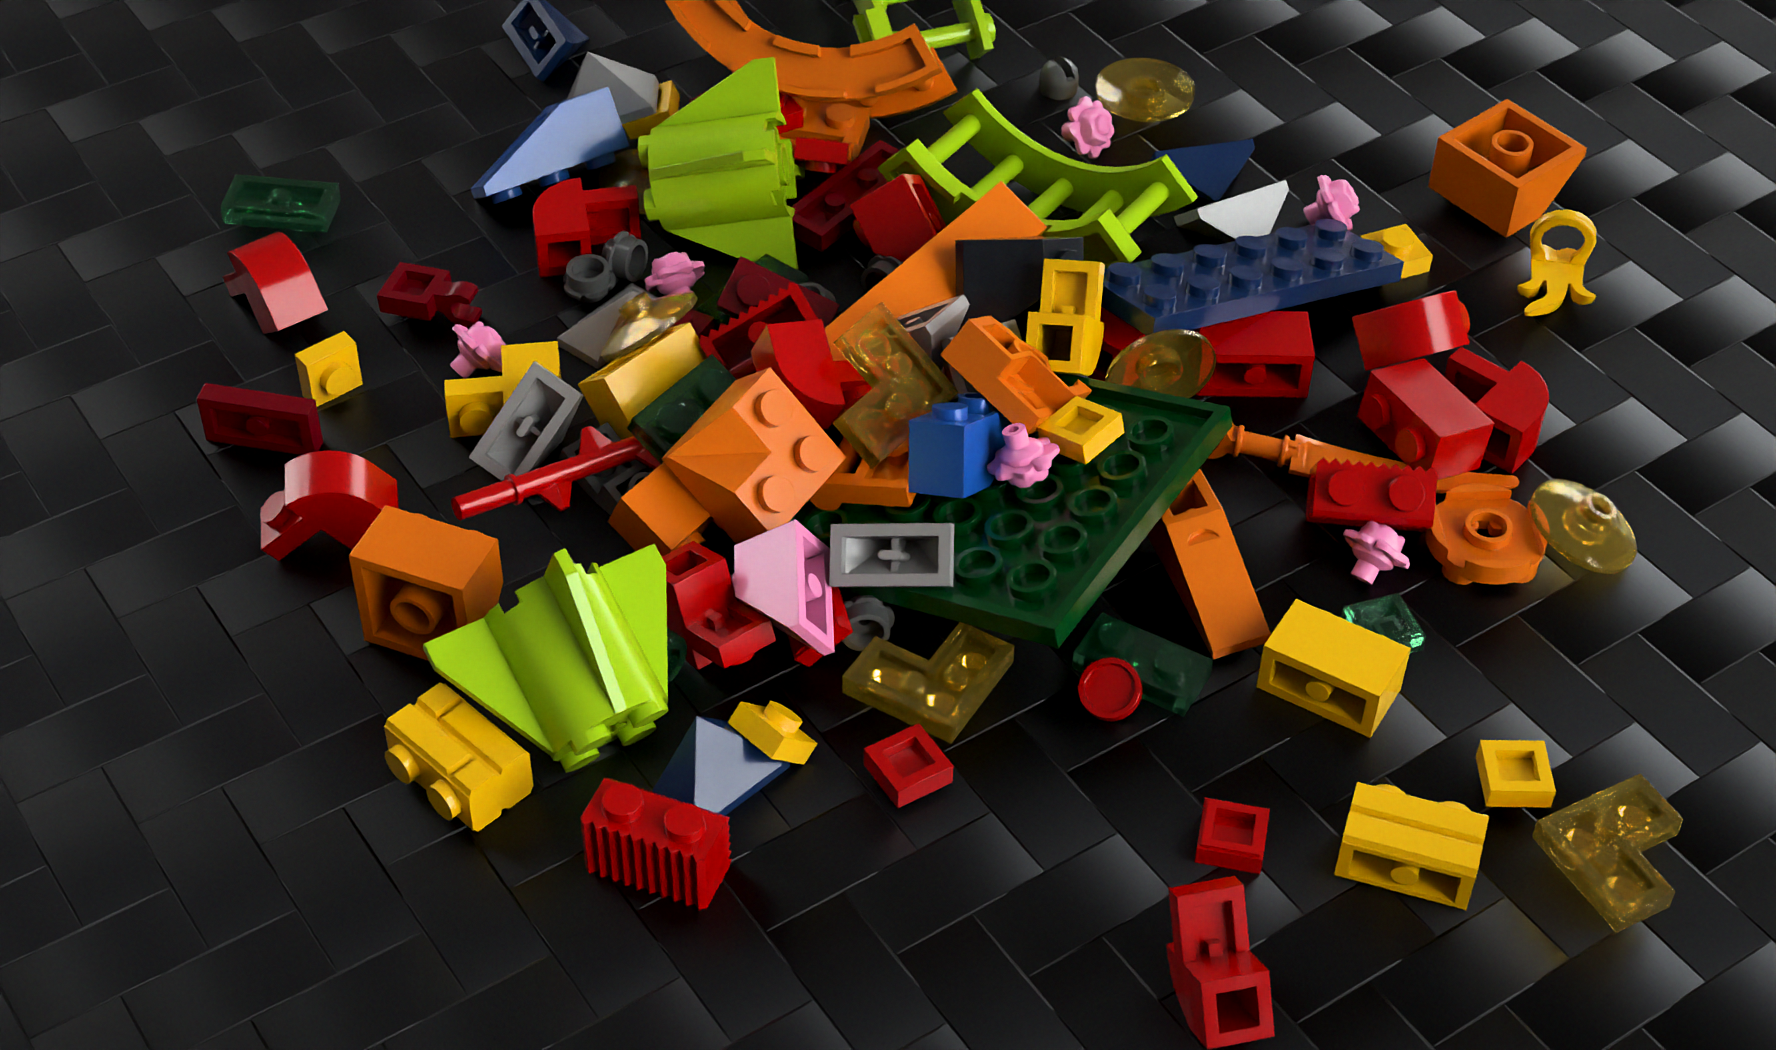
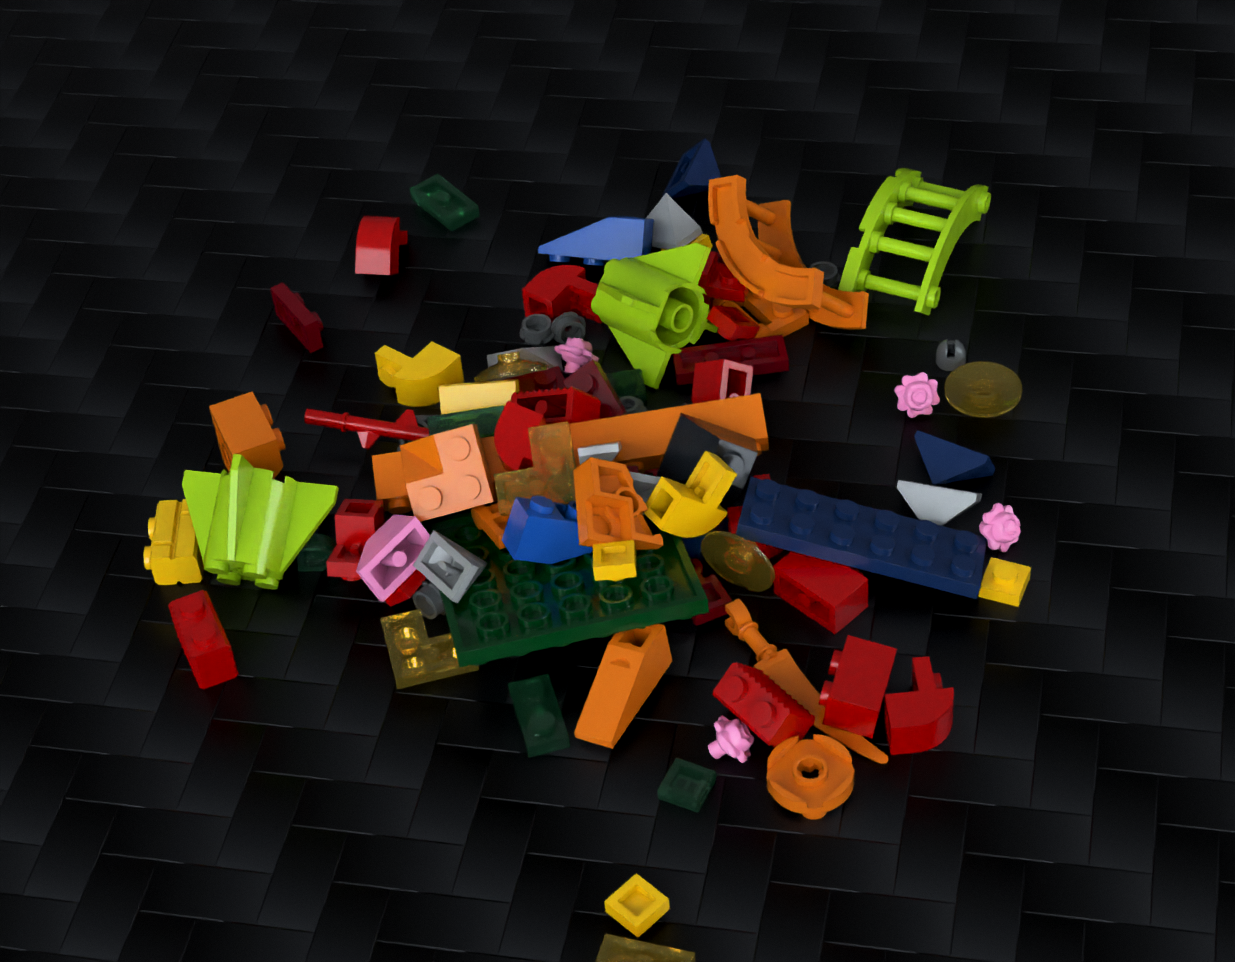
camera: 50 degrees right, 0 degrees up
red brick [260,451,399,561] -> none
yellow plate [295,331,363,407] -> none
dark red plate [377,262,483,327] -> none
bright pink plant [450,321,506,379] -> none
light grey slope [469,361,584,481] -> none
slope [651,716,790,815] -> none
yellow plate [727,701,818,765] -> none
red plate [864,723,954,808] -> none
lime fence [877,88,1198,269] -> none
bright pink plant [987,423,1060,488] -> none
red piece [1078,657,1143,721] -> none
red brick [1166,876,1275,1050] -> none
red tile [1194,797,1270,874] -> none
yellow brick [1256,599,1411,738] -> none
yellow brick [1334,782,1489,910] -> none
red brick [1352,290,1470,371] -> none
orange slope [1428,99,1587,238] -> none
yellow piece [1517,210,1596,316] -> none
clear yellow dish [1530,479,1637,574] -> none

